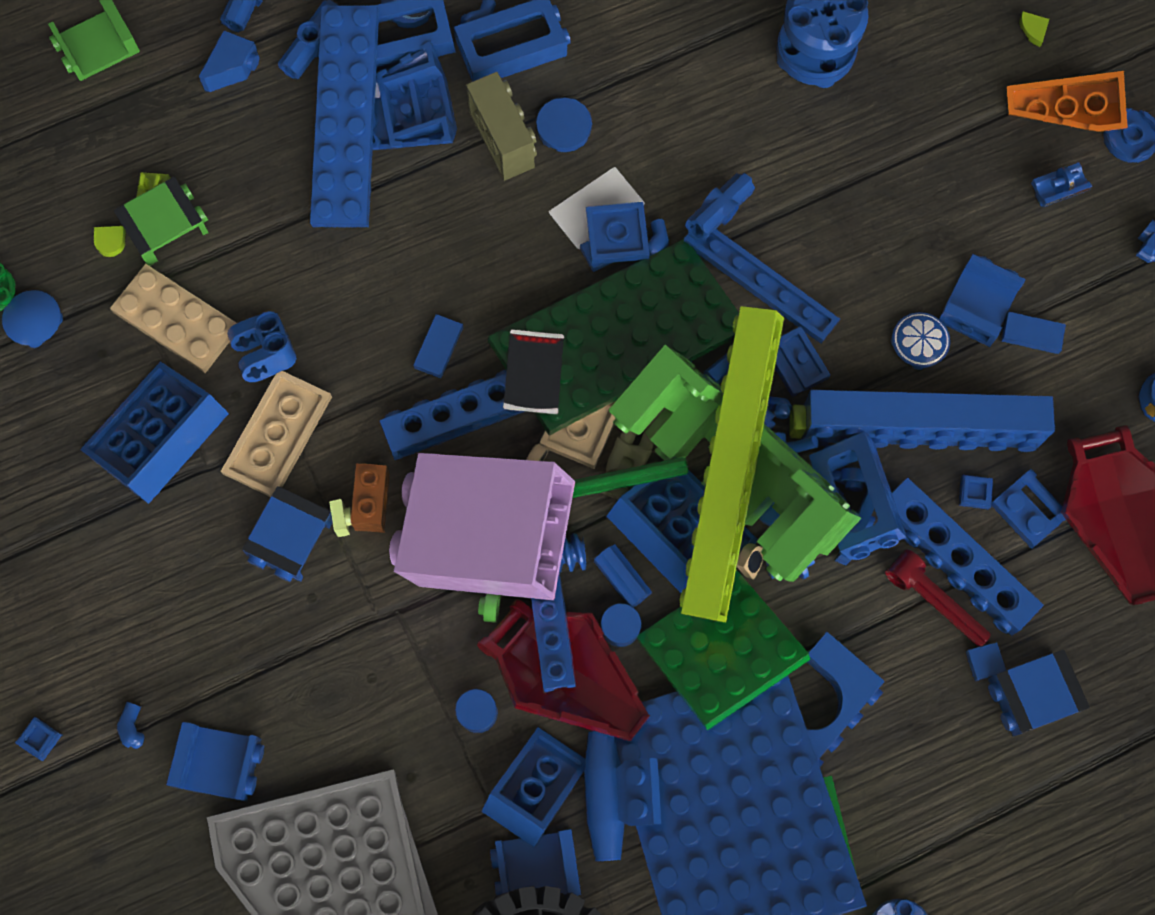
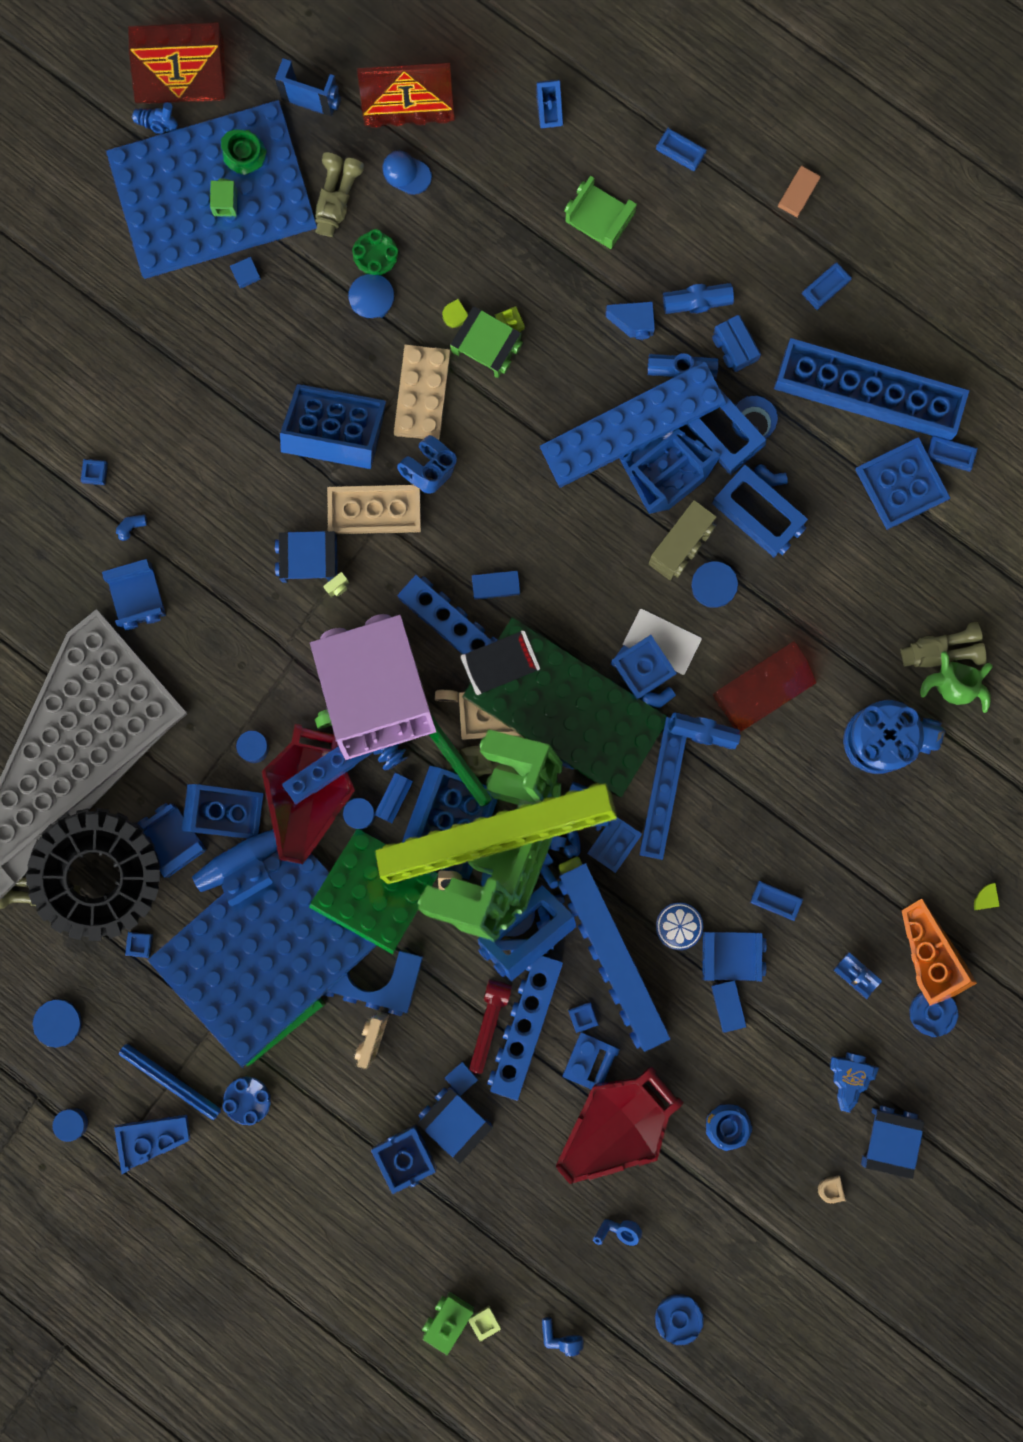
camera: 70 degrees right, 10 degrees up
dark orange brick [351,463,390,533] -> none
none -> tan plate [355,1012,389,1069]
none -> blue brick [371,1125,437,1194]
none -> clear red slope [713,641,816,733]
none -> blue tile [750,881,803,921]

